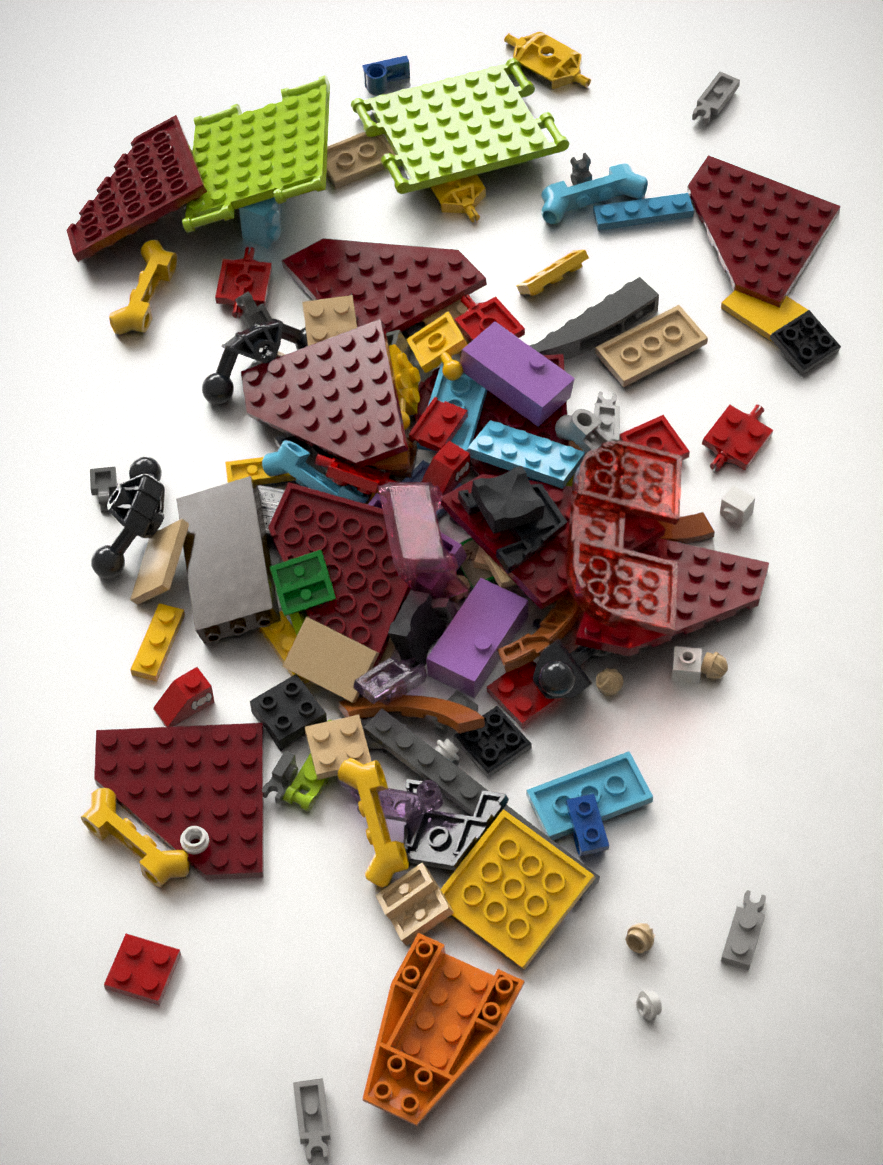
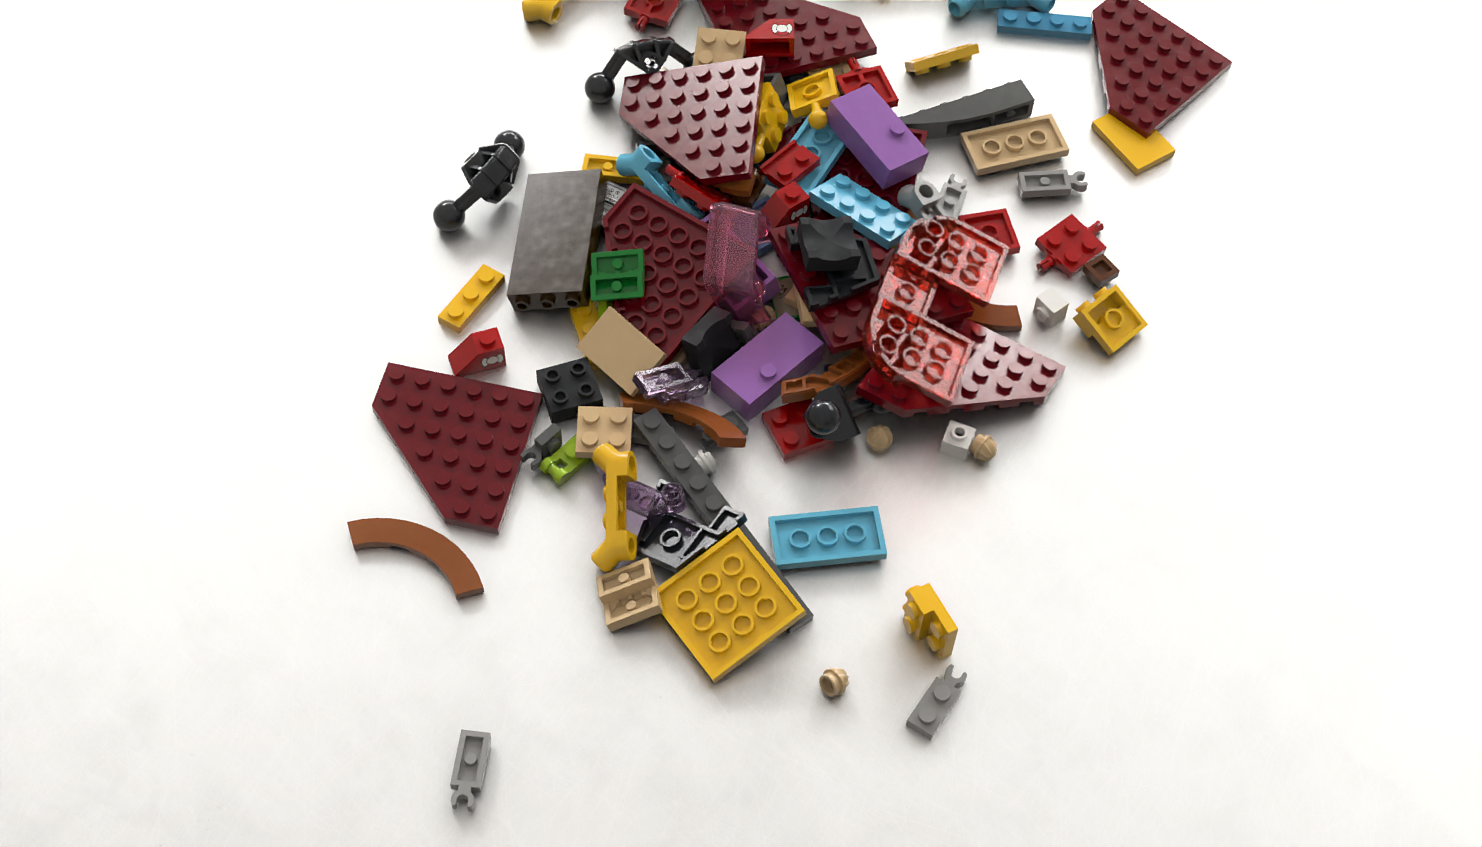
camera: 10 degrees right, 0 degrees up
yellow plate [81,788,189,888] -> none
dark grey plate [90,466,118,513] -> none
red plate [104,933,181,1006] -> none
tan tile [130,519,189,605] -> none
white plate [180,826,209,854] -> none
dark grey plate [235,291,272,329] -> none
orange wedge [362,933,525,1126] -> none
black tile [453,706,532,778] -> none
blue plate [566,793,609,856] -> none
white plate [636,990,662,1020] -> none
black tile [770,310,841,375] -> none
none -> dark orange tile [347,518,484,599]
none -> red slope [746,19,794,57]
none -> yellow plate [902,583,958,659]
none -> light grey plate [1017,170,1088,198]
none -> yellow plate [1072,284,1148,355]
none -> reddish brown plate [1082,254,1120,288]

